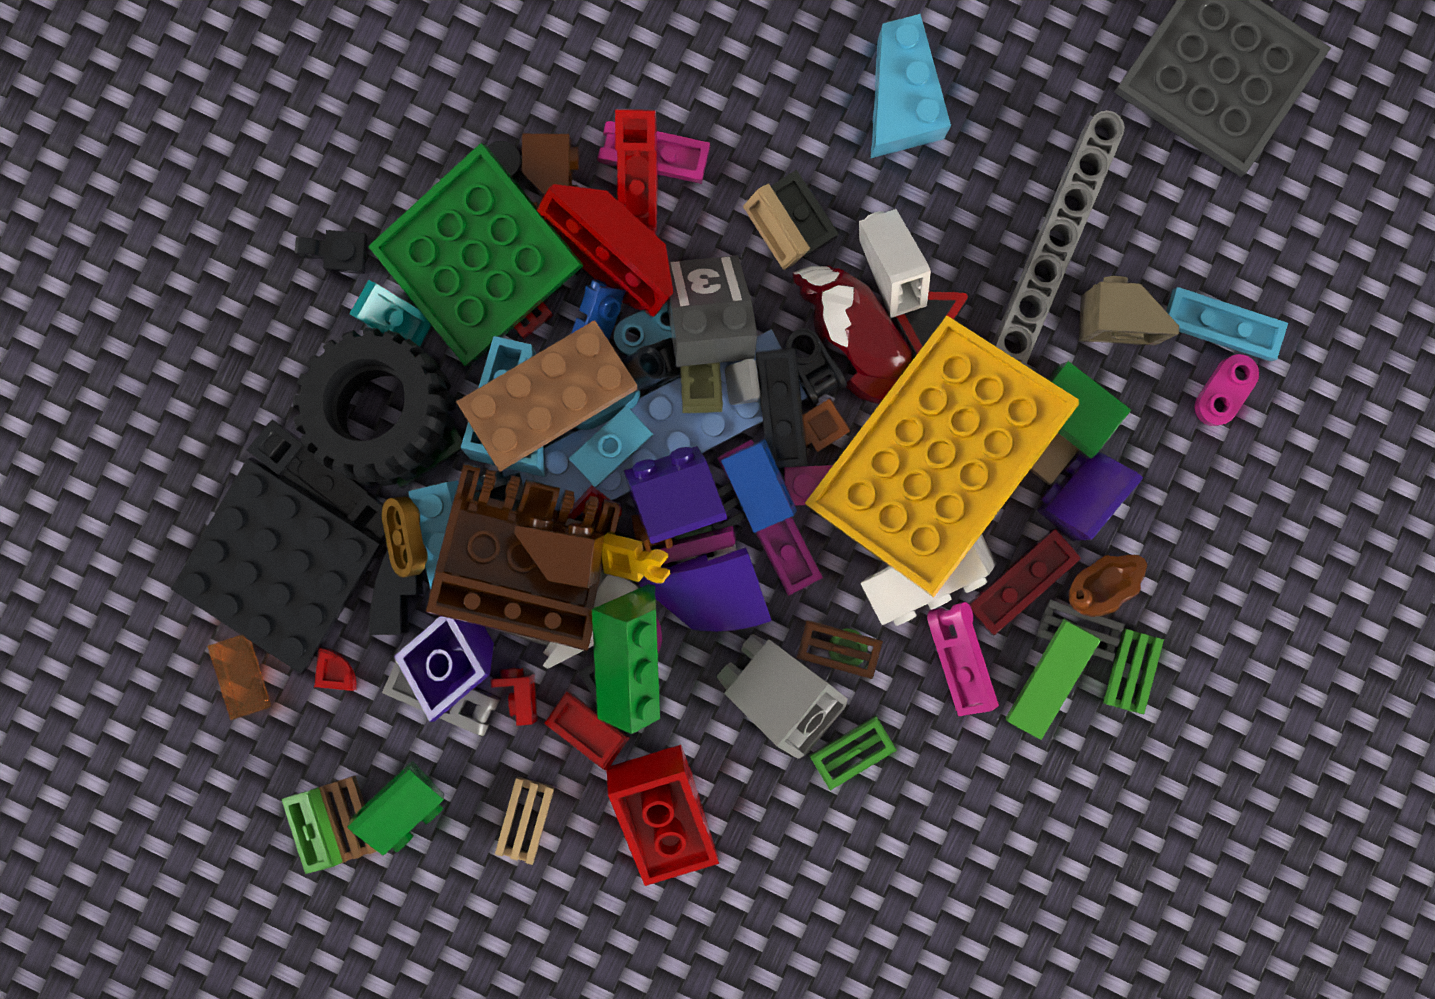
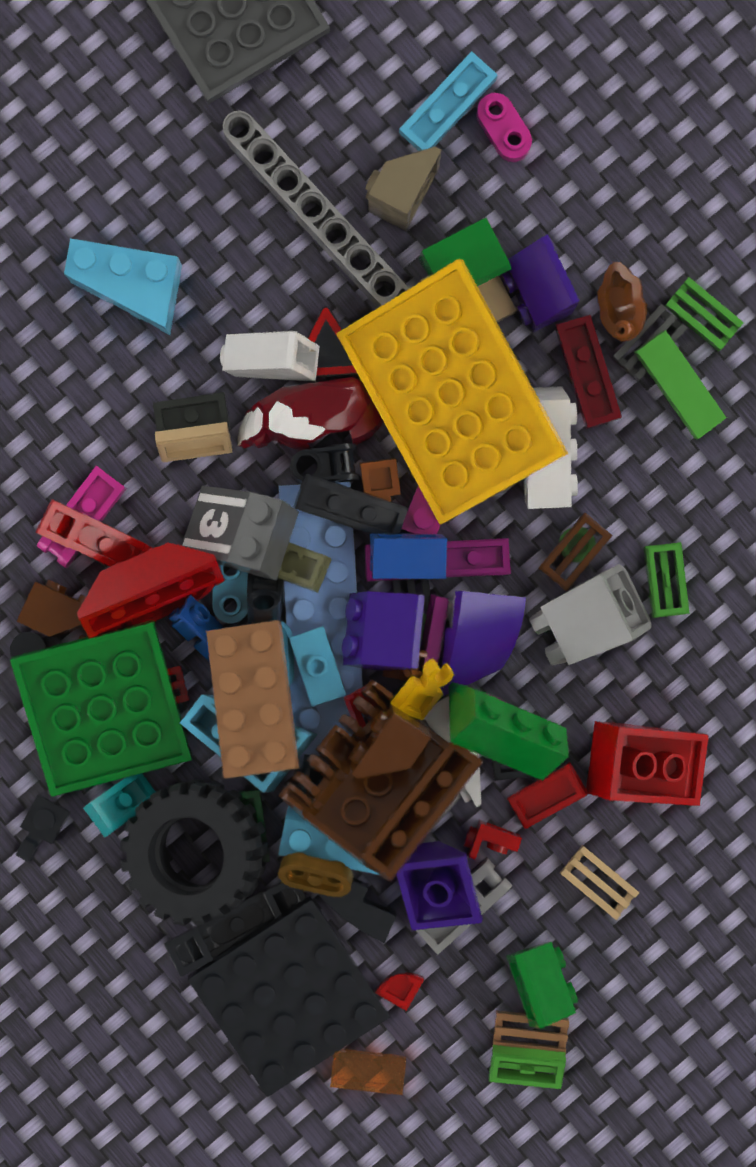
camera: 65 degrees left, 0 degrees up
light grey slope [725,358,760,405] -> none
dark pink plate [927,602,999,716] -> none

